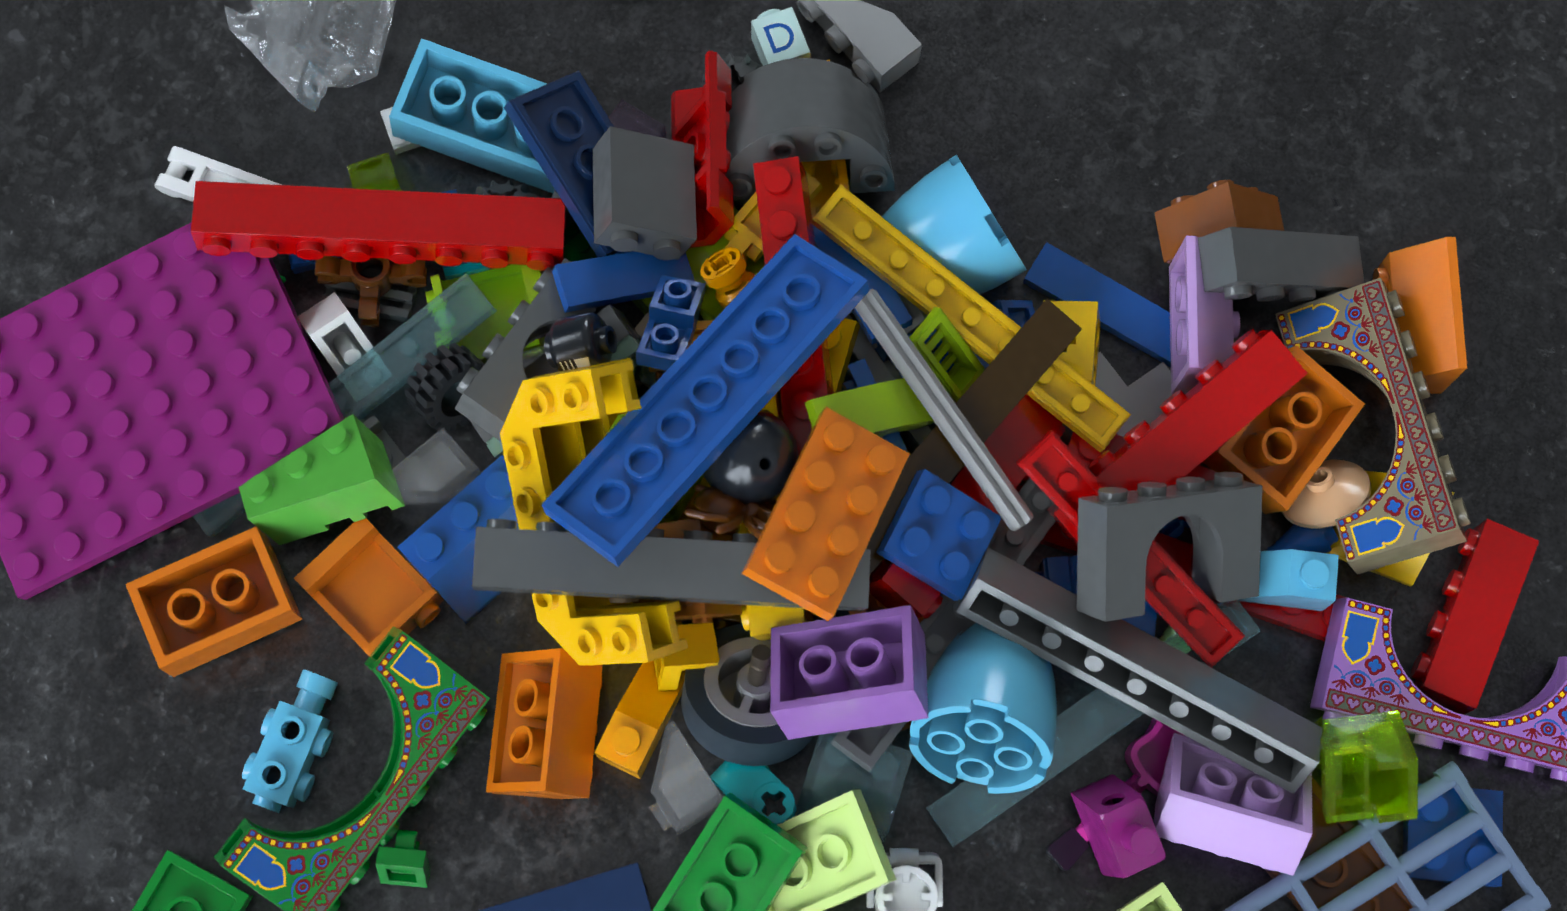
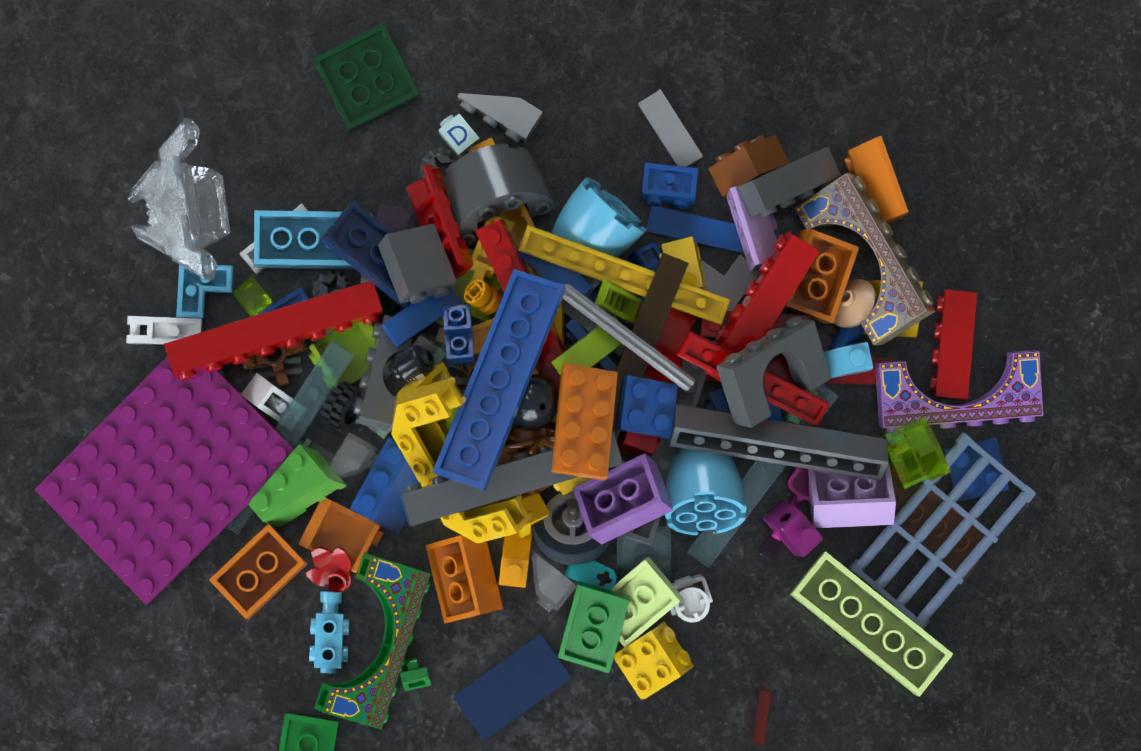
camera: 20 degrees left, 10 degrees up
none -> medium azure brick [176,263,235,319]
none -> red plate [306,547,352,592]
none -> light grey tile [638,89,703,167]
none -> blue bracket [641,163,698,209]

